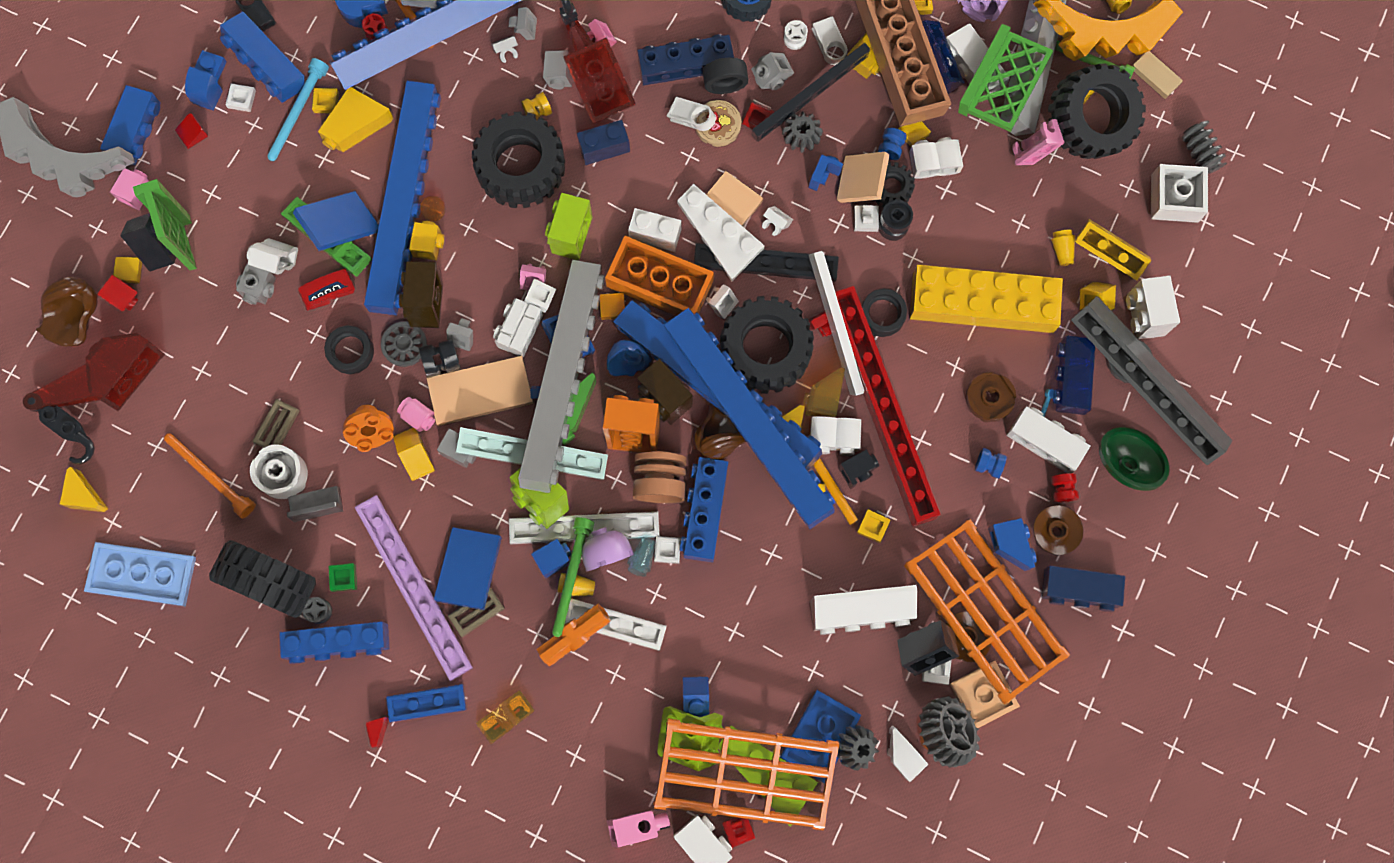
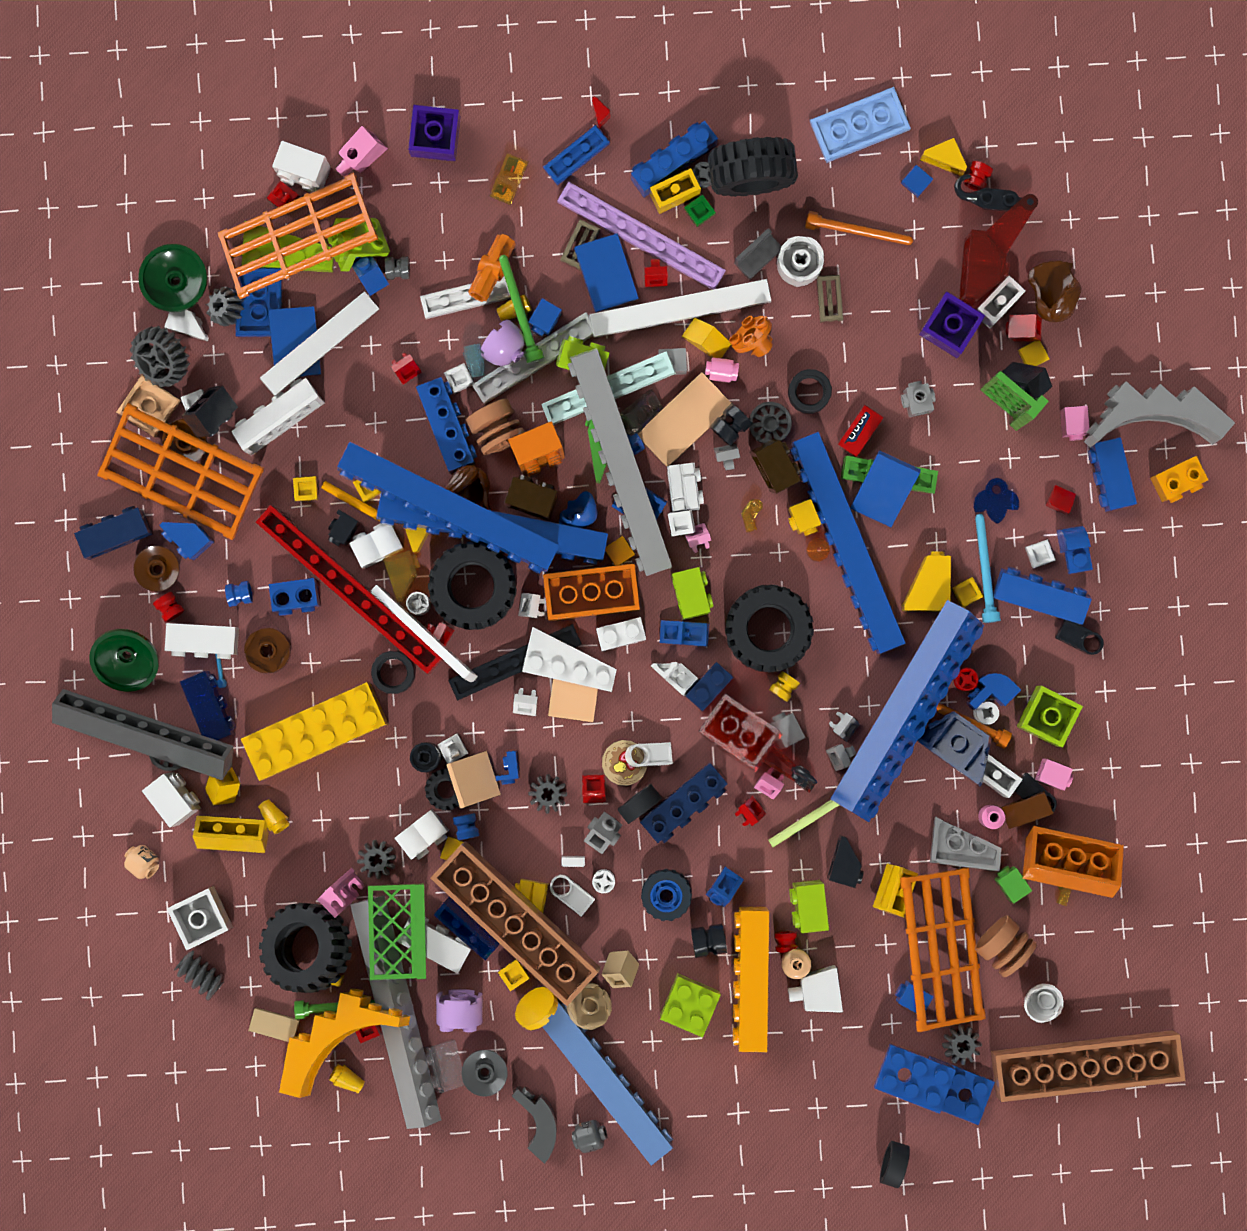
camera: 150 degrees right, 10 degrees up
white brick [247,238,298,275] -> none
black tile [752,43,870,142] -> none
none -> light nougat head [124,845,159,879]
none -> dark green dish [138,244,208,313]
none -> white tile [260,291,379,396]
none -> blue tile [268,306,321,377]
none -> blue brick [269,578,321,616]
none -> dark grey gear [357,840,397,879]
none -> dark grey wheel [385,256,410,280]
none -> red tile [391,353,422,385]
none -> white wheel [406,592,431,615]
none -> dark purple brick [408,105,461,161]
none -> white tile [562,856,585,867]
none -> white tile [589,279,771,338]
none -> clear smoke slope [620,389,663,435]
none -> red tile [644,259,668,287]
none -> yellow brick [649,168,701,214]
none -> white slope [651,662,699,696]
none -> blue slope [659,620,710,646]
none -> red tile [735,796,766,826]
none -> clear yellow arm [741,499,763,533]
none -> blue tile [901,165,933,198]
none -> dark purple brick [919,291,985,358]
none -> red wheel [963,161,993,191]
none -> clear blue plate [973,478,1019,524]
none -> white brick [977,276,1026,328]
none -> light orange brick [1150,456,1208,503]

